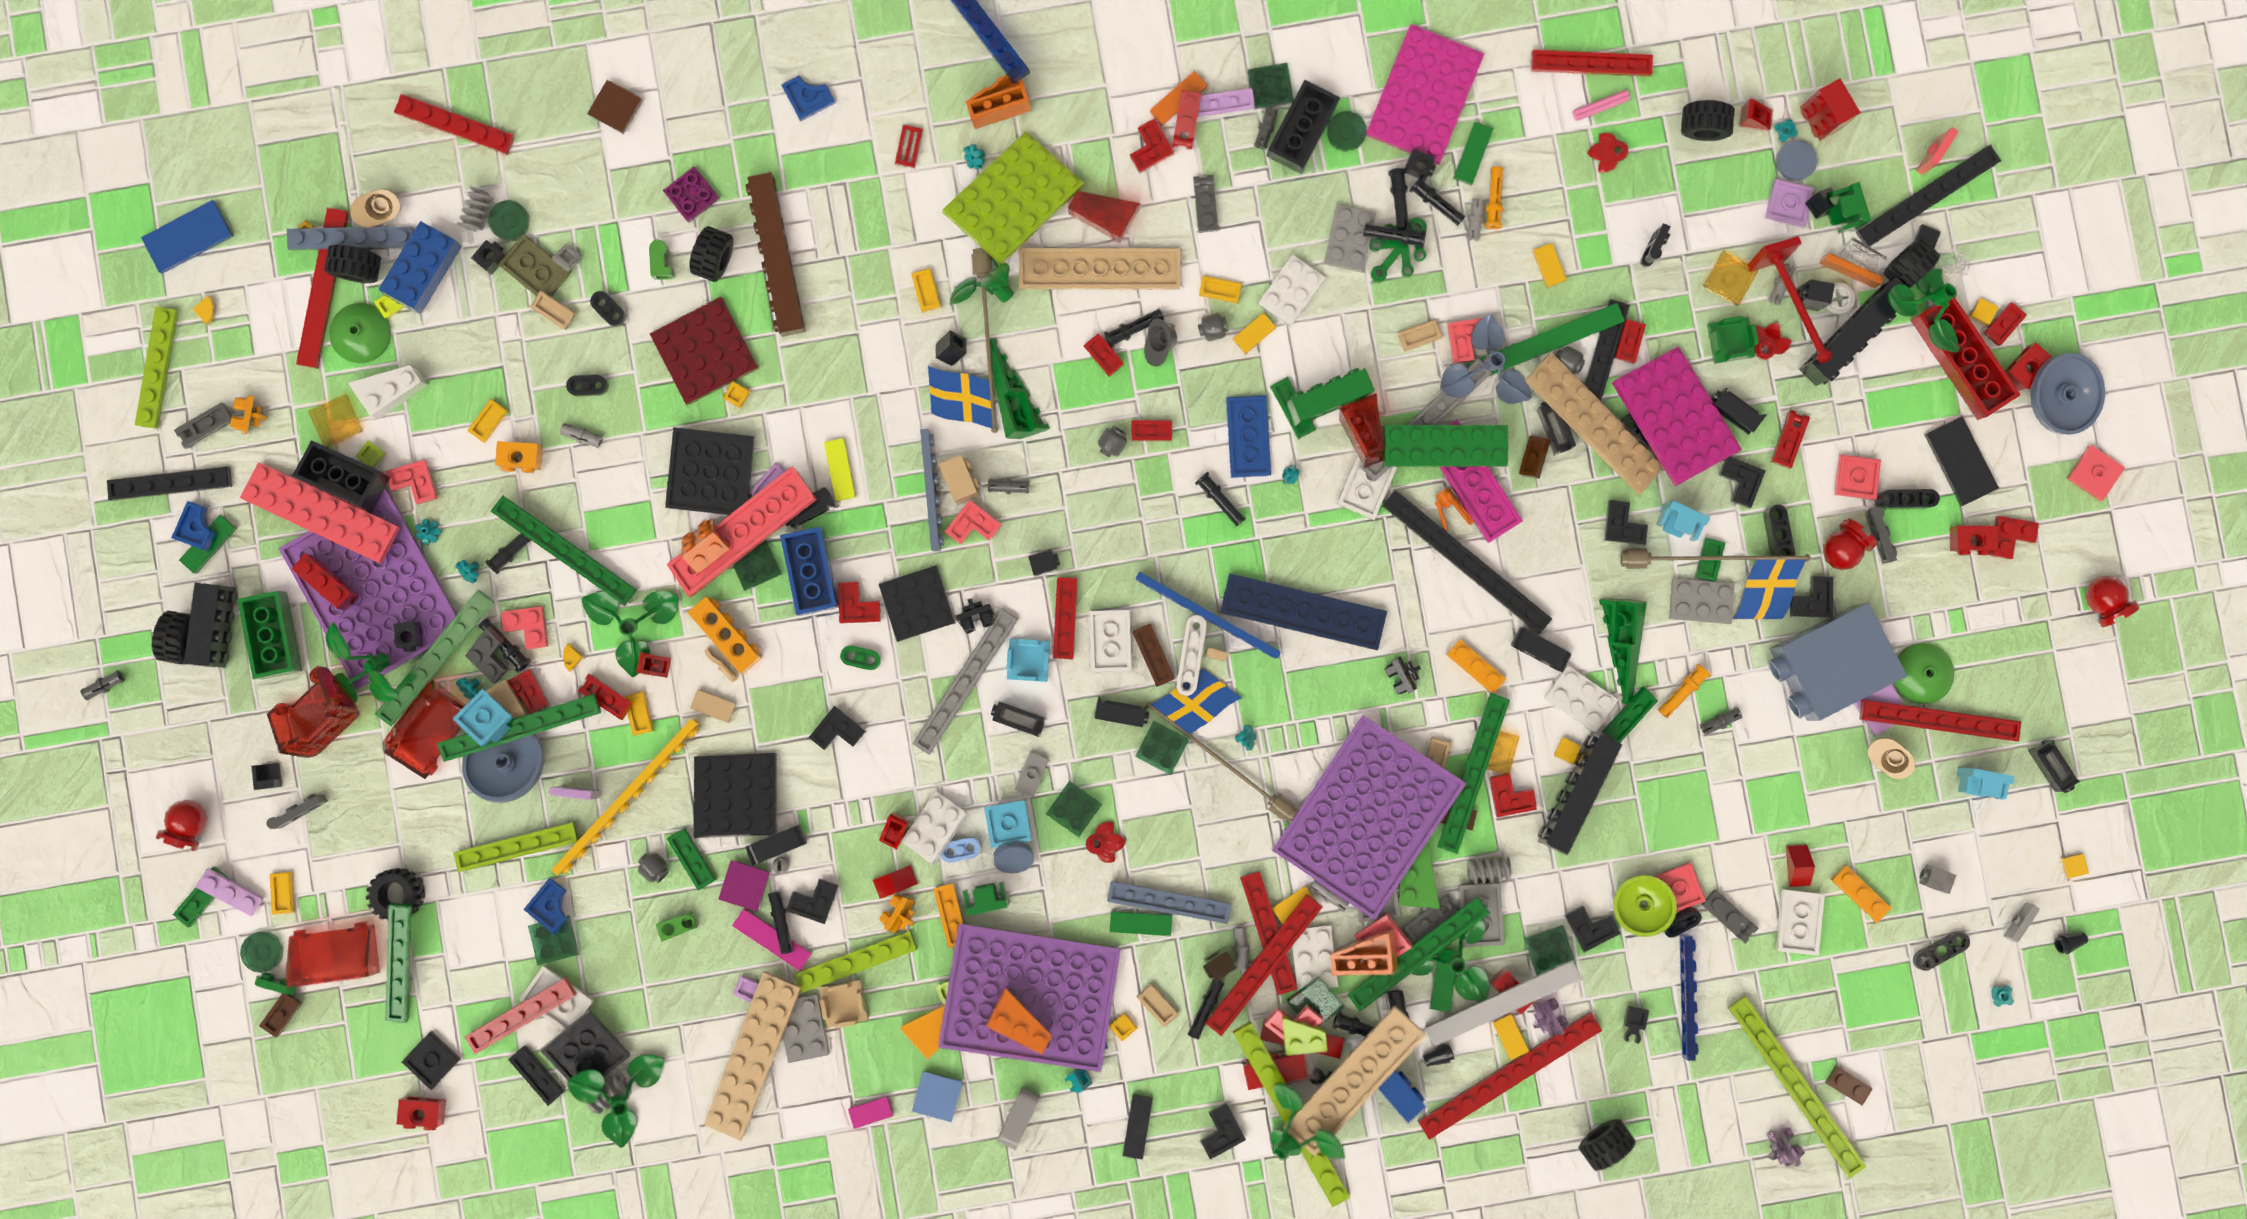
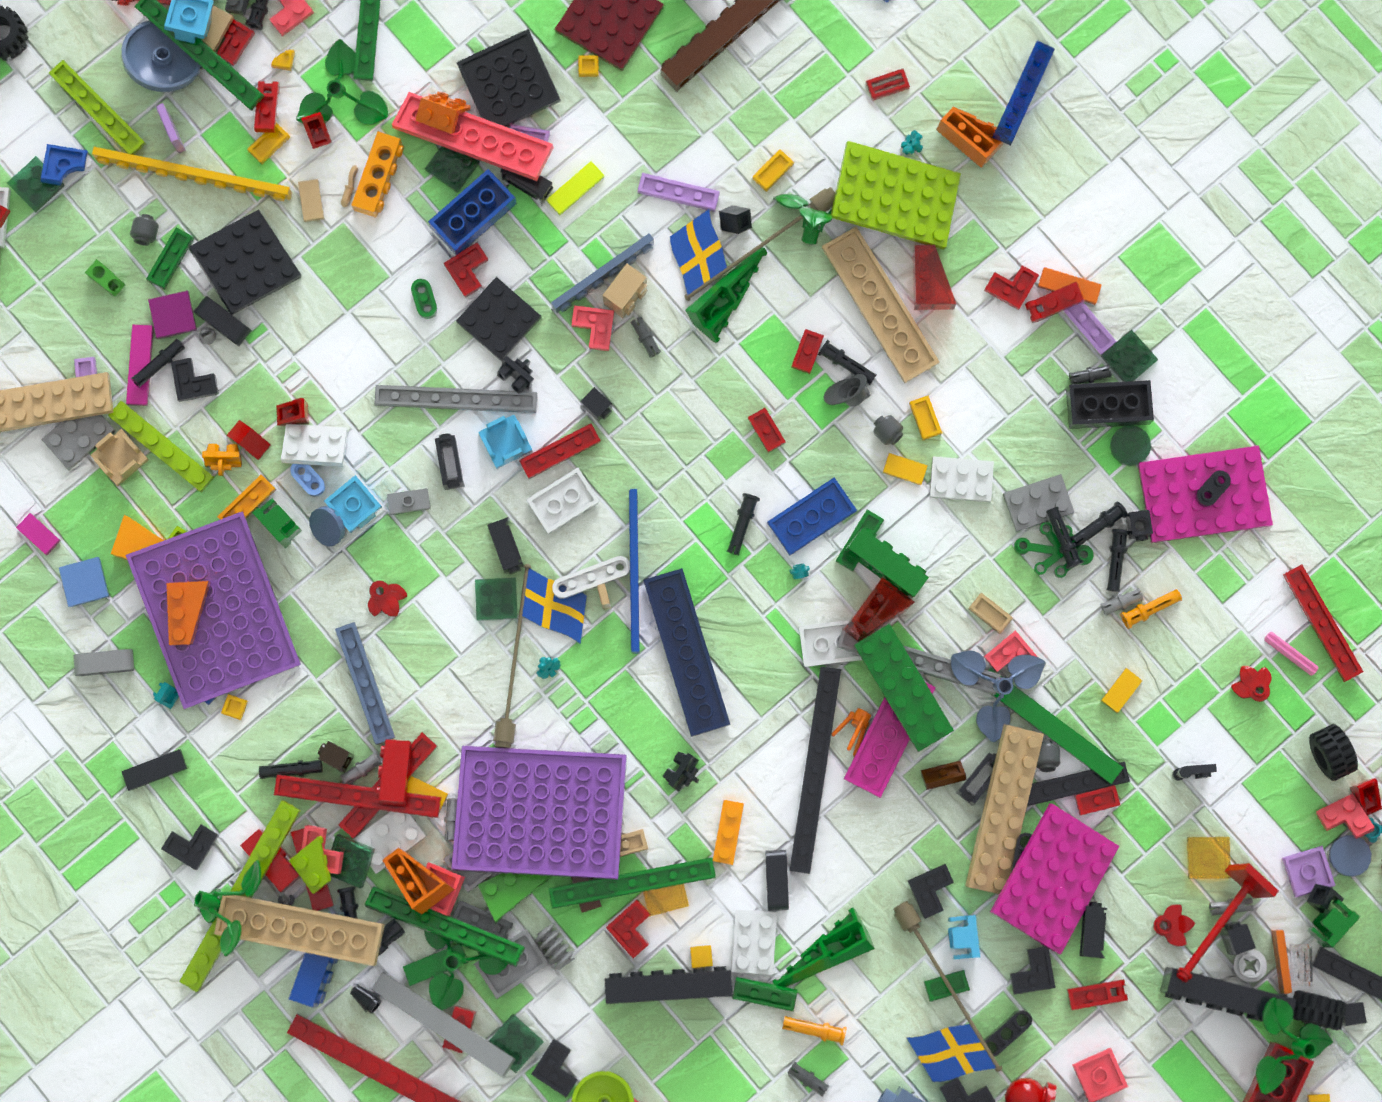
camera: 60 degrees right, 5 degrees down
black plate [808,706,867,750] -> none
clear green tile [1046,781,1102,838] -> none
dark grey head [1098,426,1127,457] -> none
green tile [1110,911,1172,936] -> none
reddish brown plate [1132,623,1175,687] -> none
tan tile [1136,983,1179,1027] -> none
dark grey plate [1193,175,1218,233] -> none
green tile [1453,122,1493,186] -> none
yellow tile [1492,1013,1529,1060] -> none
clear purple hips [1532,998,1569,1036] -> none
light grey plate [1669,579,1735,624] -> none
green panel [1707,316,1759,364] -> none
none -> red brick [376,739,412,807]
none -> lavender tile [637,173,720,212]
none -> black plate [1196,470,1231,507]
none -> coral plate [1316,793,1375,839]

